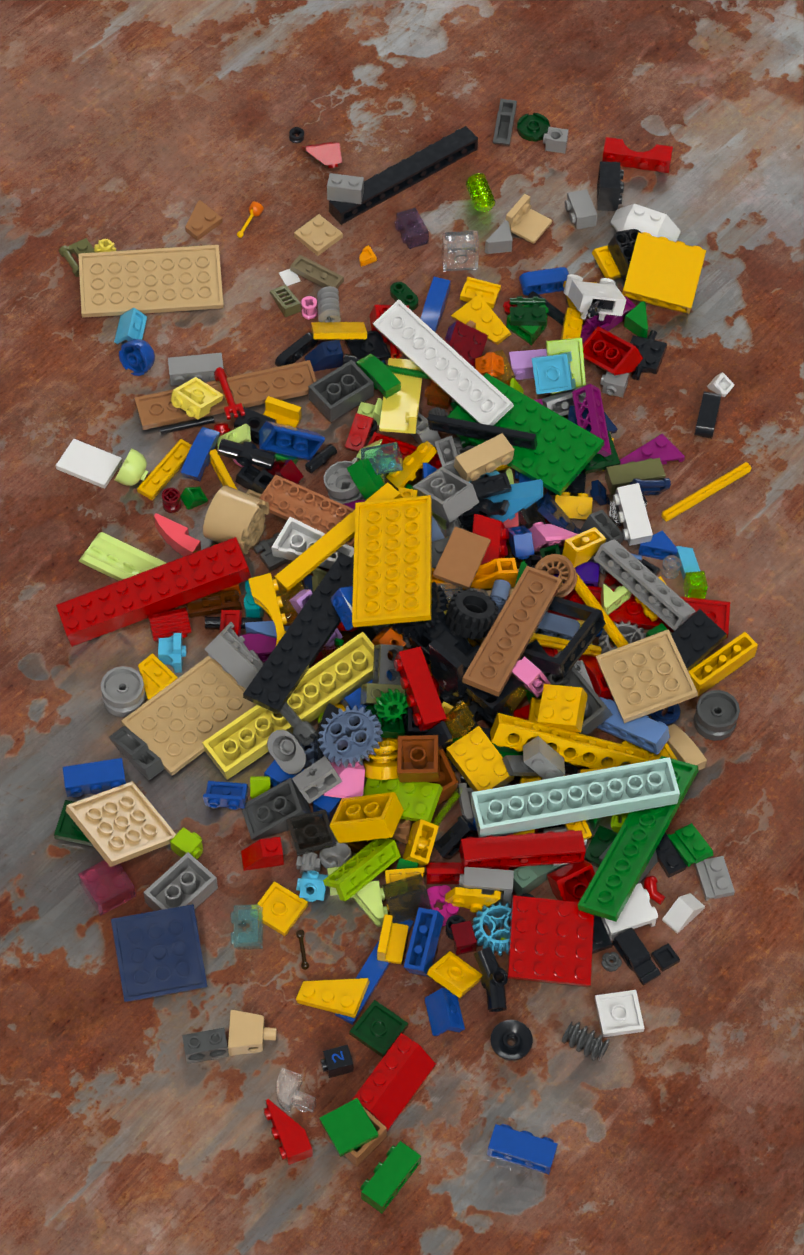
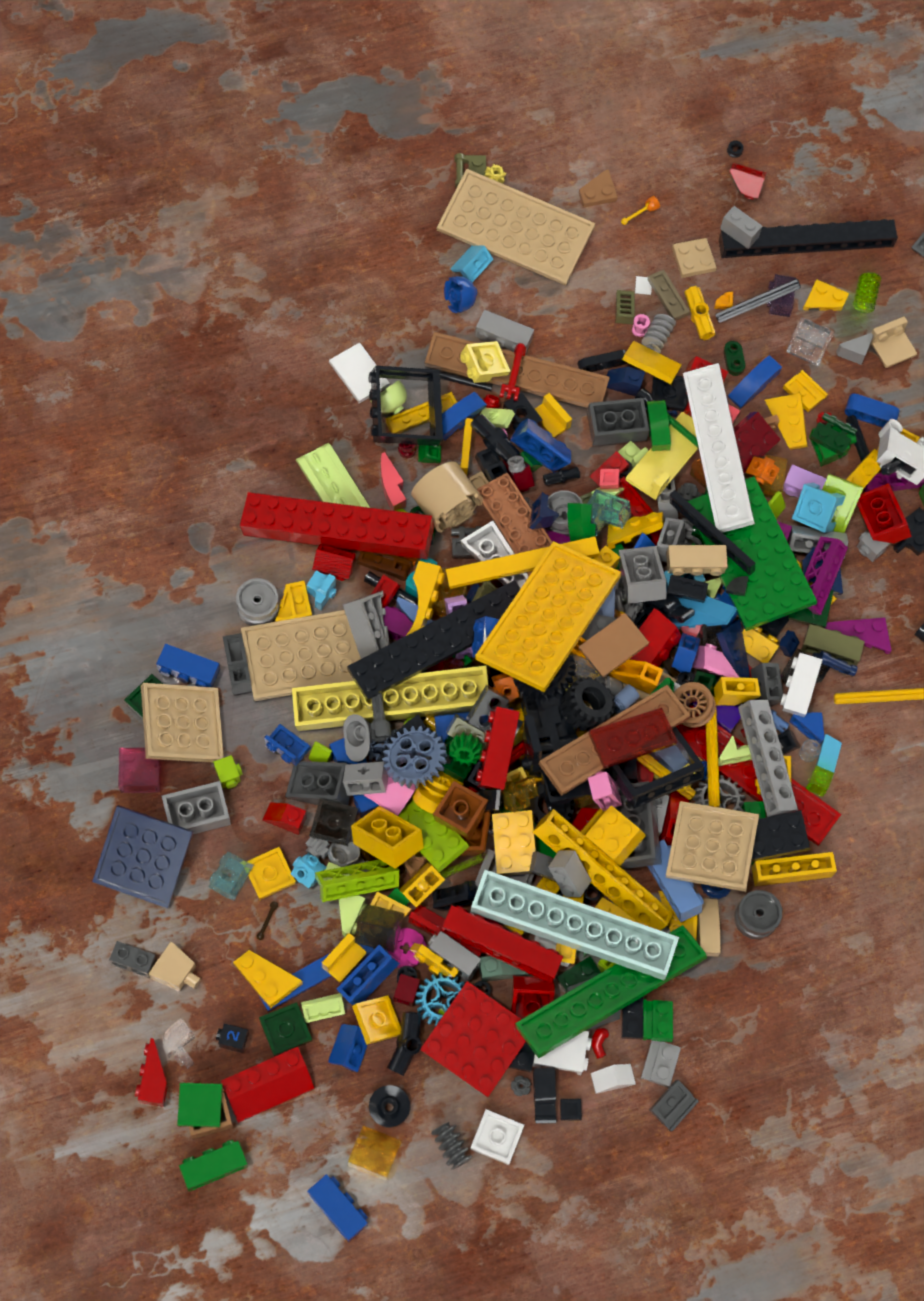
camera: 25 degrees right, 10 degrees up
none -> yellowish green plate [301,993,345,1023]
none -> clear yellow slope [348,1126,402,1181]
none -> black window [368,365,443,446]
none -> light grey bush [507,456,525,473]
none -> dark blue slope [529,492,559,530]
none -> clear red tile [588,707,678,768]
none -> coral plate [600,469,620,489]
none -> dark grey plate [649,1080,699,1131]
none -> yellow piece [684,286,715,340]
none -> axle [715,279,801,323]
none -> pearl dark grey tile [726,576,749,596]
none -> yellow wing [803,280,849,311]

